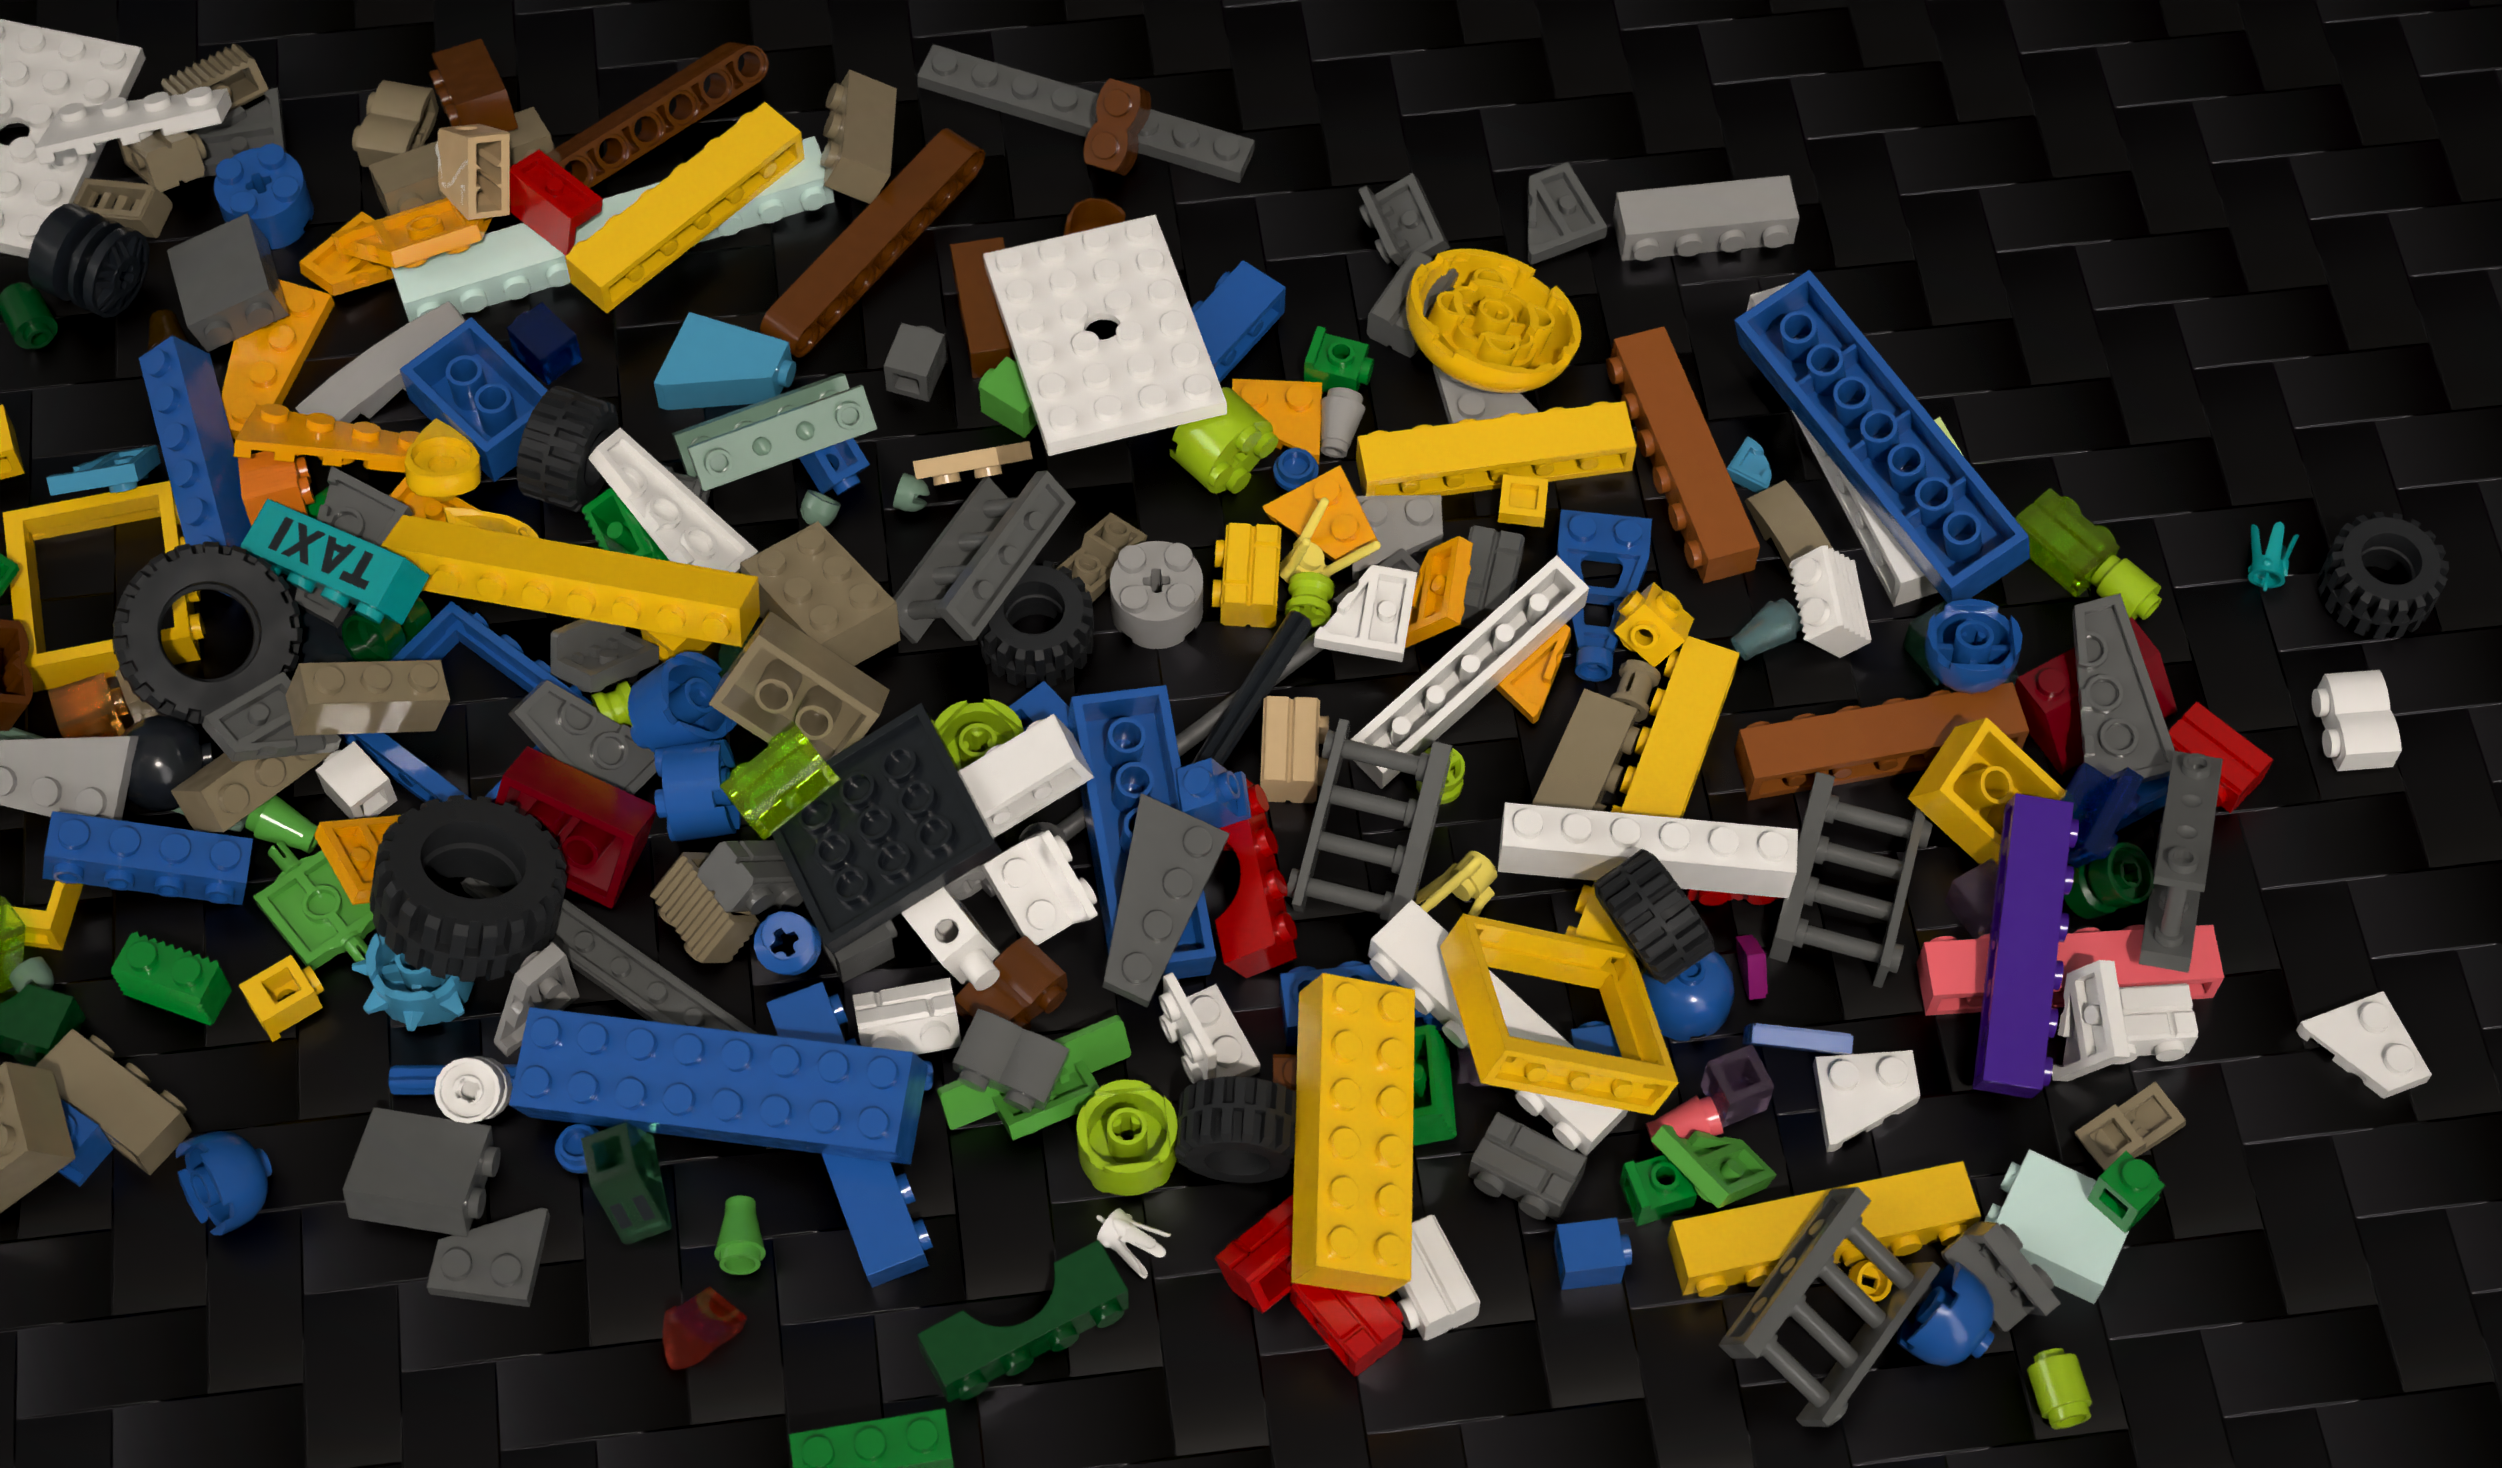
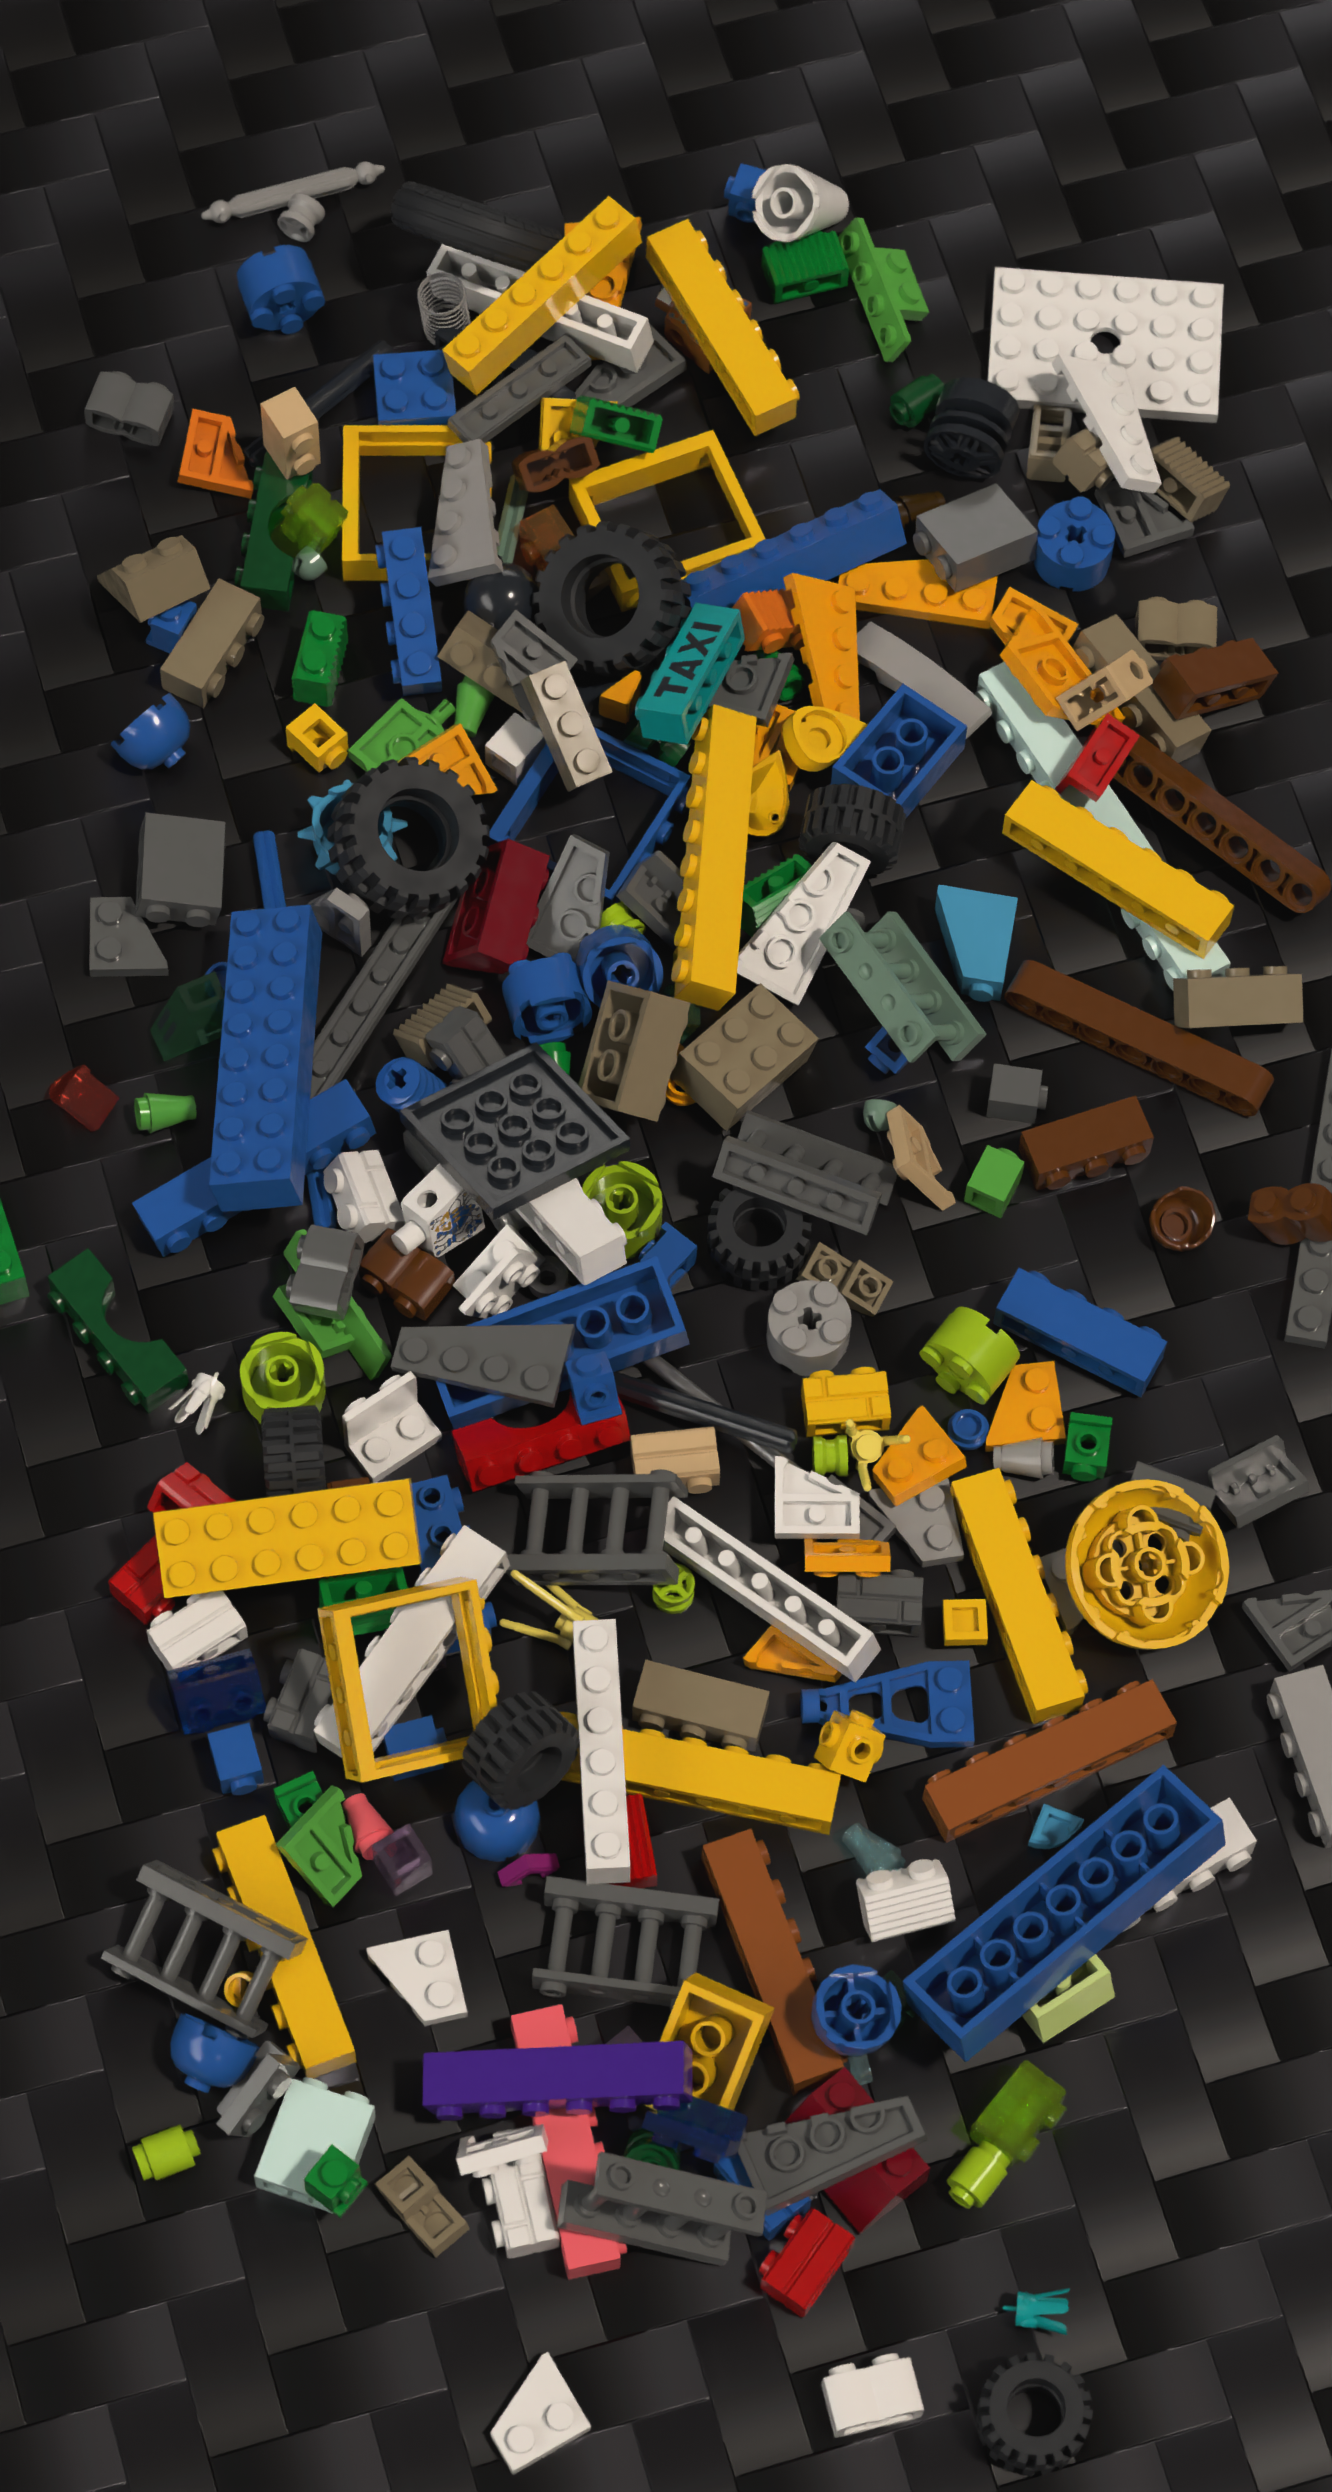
camera: 80 degrees right, 5 degrees up
dark azure wing [46,445,161,496] -> none
white wheel [434,1056,512,1123] -> none
clear blue brick [507,302,582,385] -> none
clear neon green brick [720,725,840,840] -> none
sand green hinge [800,490,841,527] -> none
white plate [983,215,1227,456] -> none
dark tan bush [1609,660,1661,722] -> none
tile [1742,1023,1853,1055] -> none
dark tan slope [1744,480,1832,578] -> none
none -> clear blue brick [167,1648,266,1735]
none -> light orange slope [599,670,642,724]

